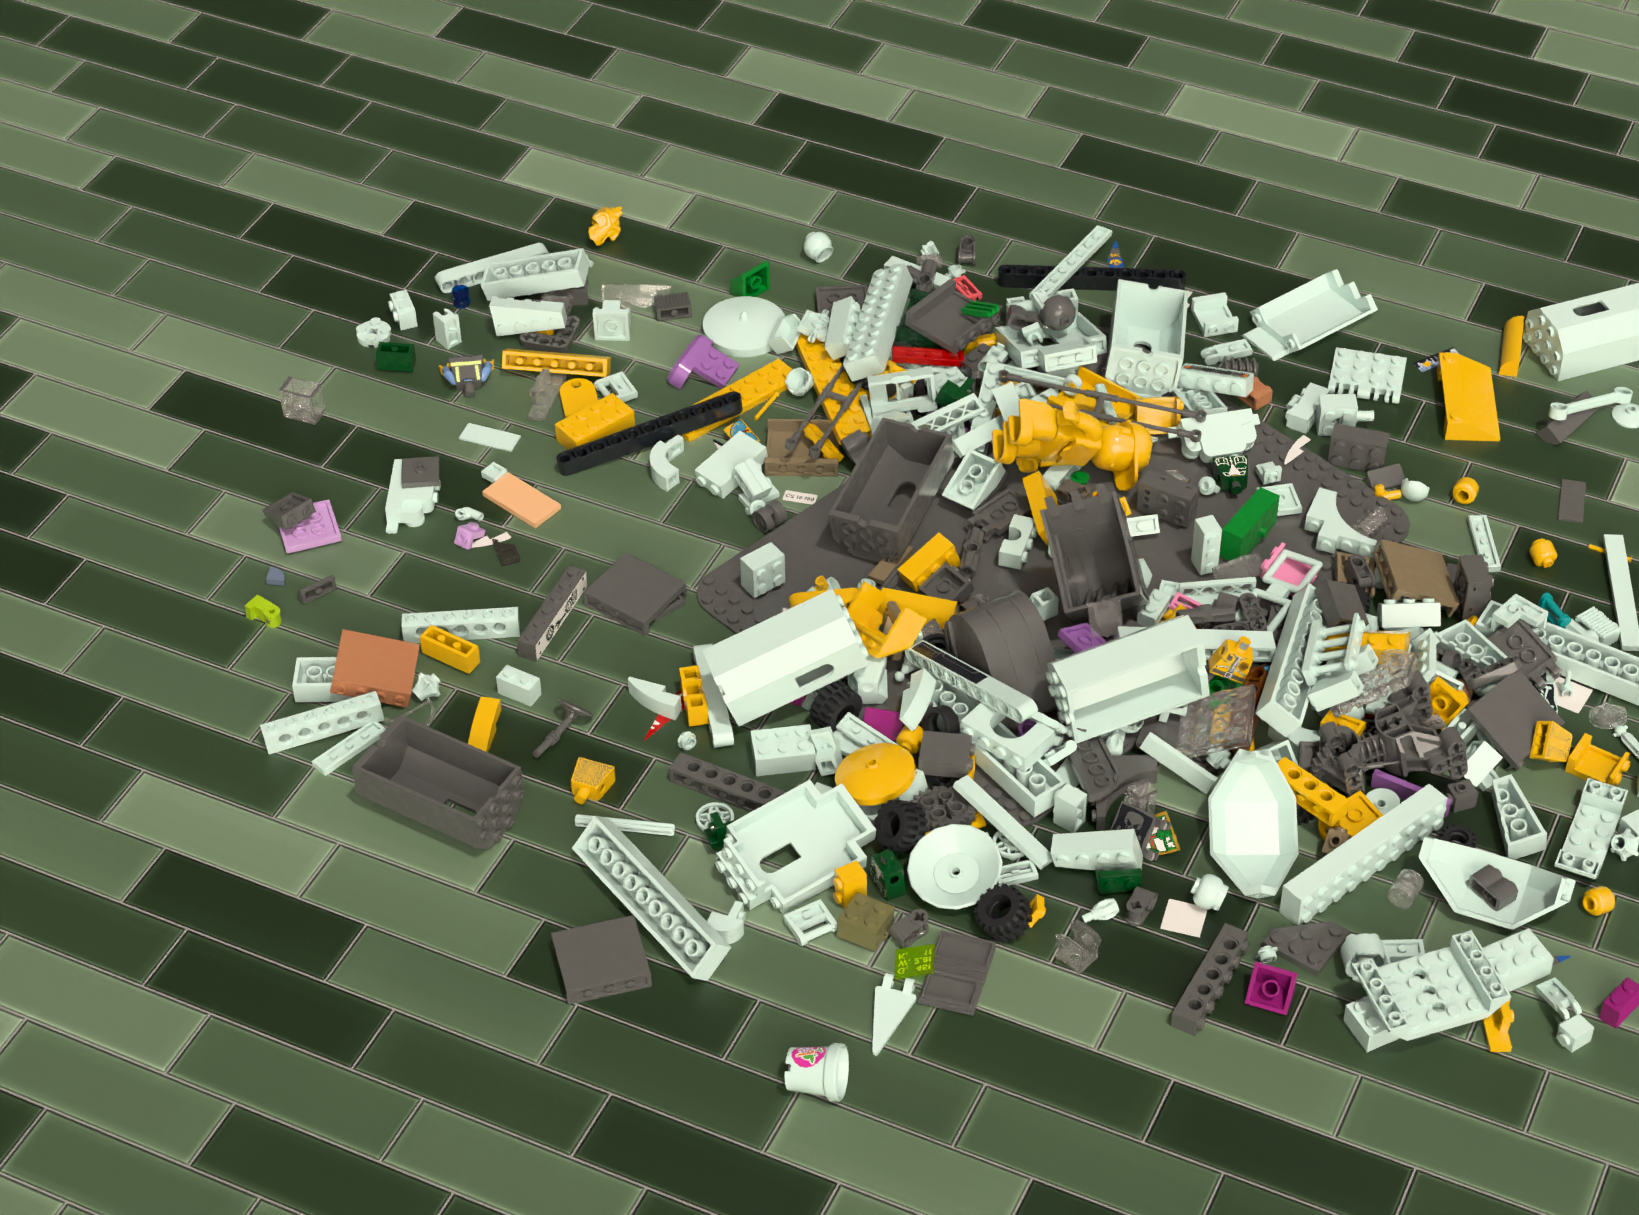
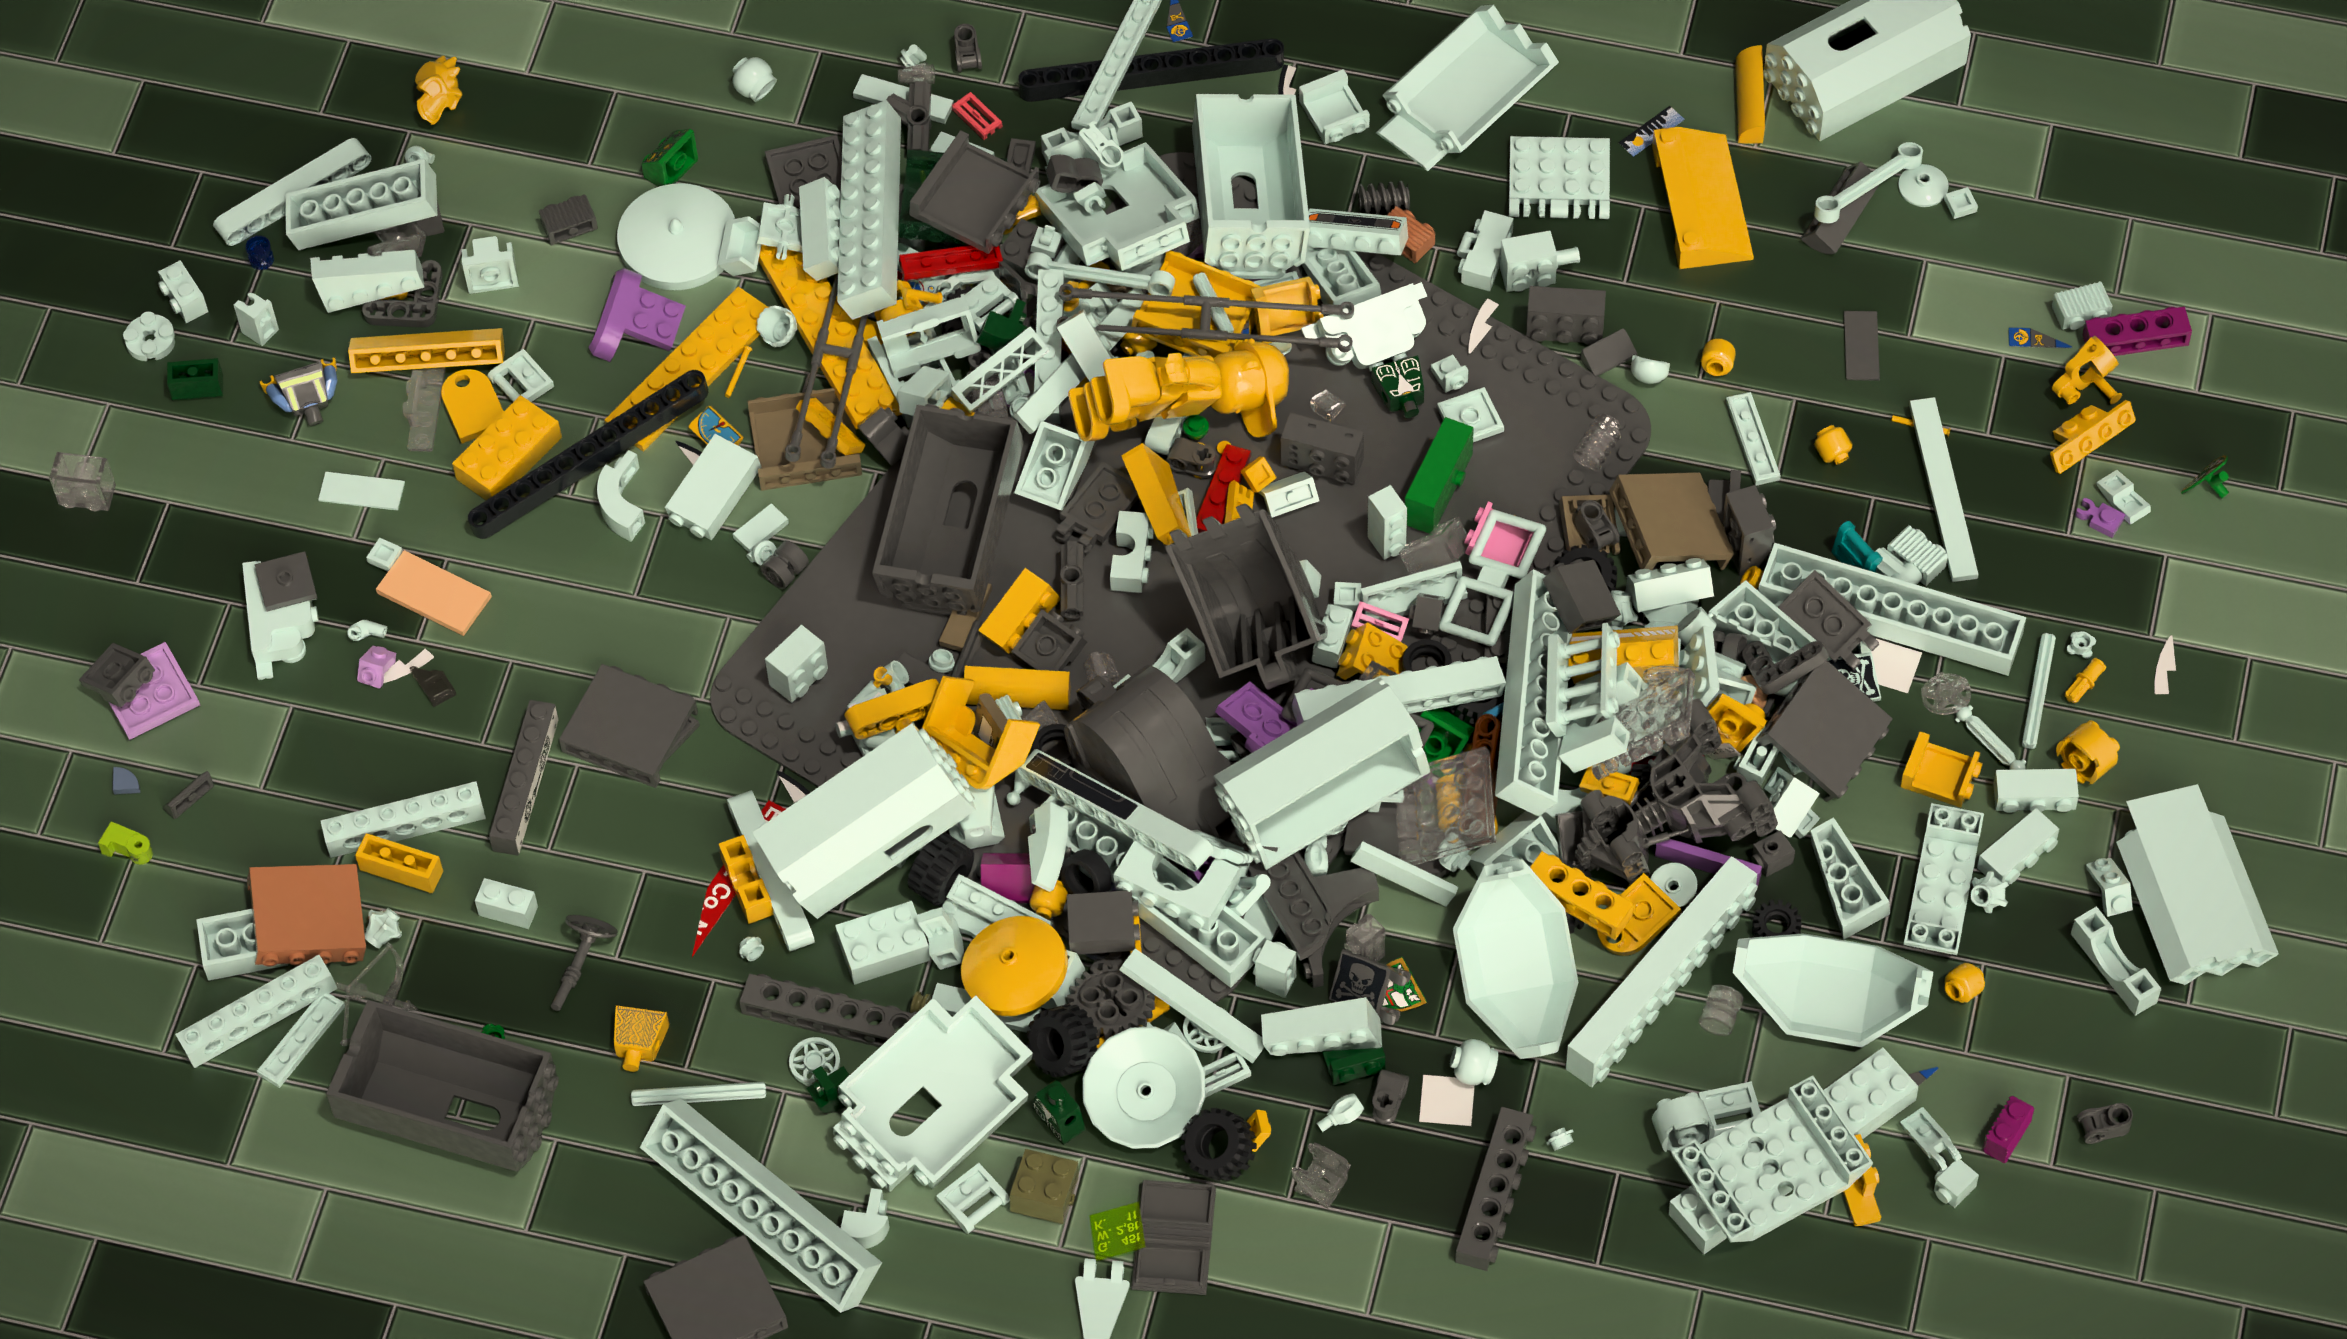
camera: 10 degrees left, 15 degrees up
yellow slope [468,696,501,753] -> none
clear bracket [602,284,671,308] -> none
light aqua slope [628,677,682,720] -> none
light aqua brick [731,458,772,502] -> none
white sticker [782,490,817,505] -> none
yellow brick [833,860,867,909] -> none
dark grey piece [889,909,929,948] -> none
light aqua plate [946,265,966,279] -> none
green tile [961,301,1000,318] -> none
dark grey cylinder [1039,294,1076,331] -> none
clear piece [1087,600,1123,638] -> none
dark grey piece [1175,604,1236,629] -> none
light aqua plate [1198,476,1220,495] -> none
light aqua hinge [1200,339,1253,366] -> none
yellow torso [1208,636,1253,684] -> none
dark grey beam [1213,593,1267,631] -> none
magenta slope [1245,961,1298,1015] -> none
dark grey plate [1262,921,1350,977] -> none
light aqua arch [1305,487,1377,558] -> none
dark tan brick [1322,826,1352,854] -> none
yellow arm [1374,484,1402,500] -> none
dark grey brick [1468,864,1518,911] -> none
light aqua panel [1490,594,1548,632] -> none
yellow torso [1529,721,1575,762] -> none
light aqua hand [1560,669,1574,696] -> none

